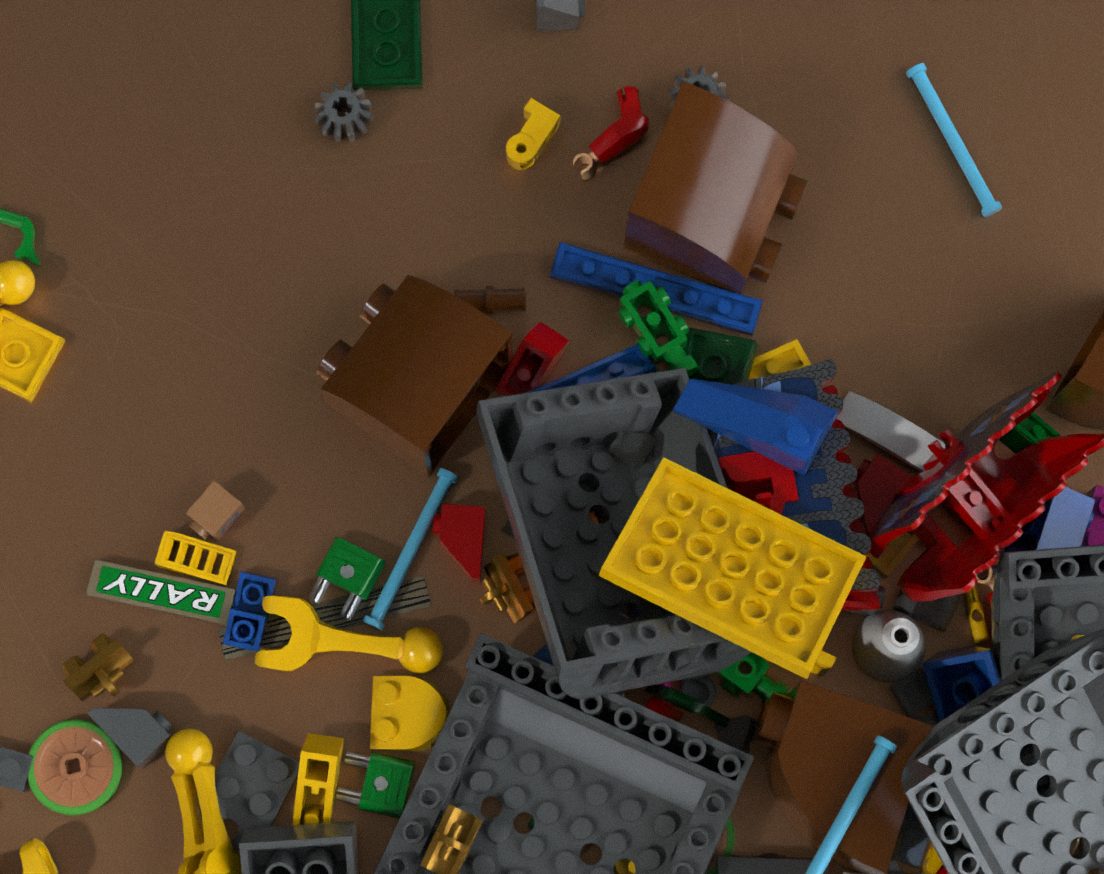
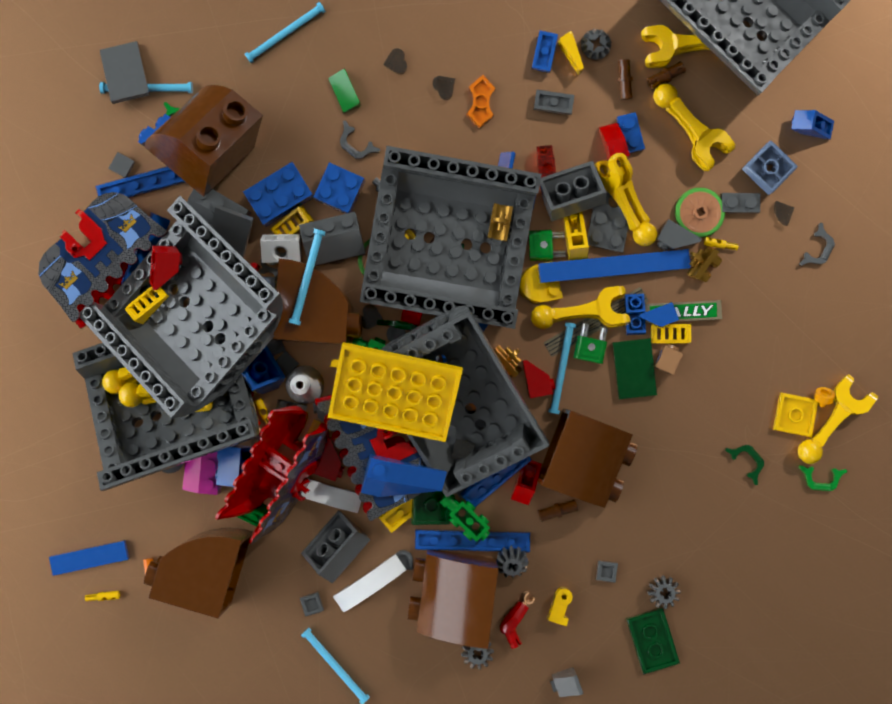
camera: 165 degrees right, 10 degrees up
none -> dark grey tile [300,592,324,617]
none -> dark grey slope [301,510,370,583]
none -> white slope [333,554,407,612]
none -> dark grey tile [396,550,413,570]
none -> dark grey gear [496,545,529,579]
none -> blue tile [538,249,691,283]
none -> dark grey tile [596,560,618,583]
none -> dark green tile [612,338,657,399]
none -> blue tile [638,302,679,327]
none -> yellow pin [704,237,739,251]
none -> dark green helmet [724,444,764,485]

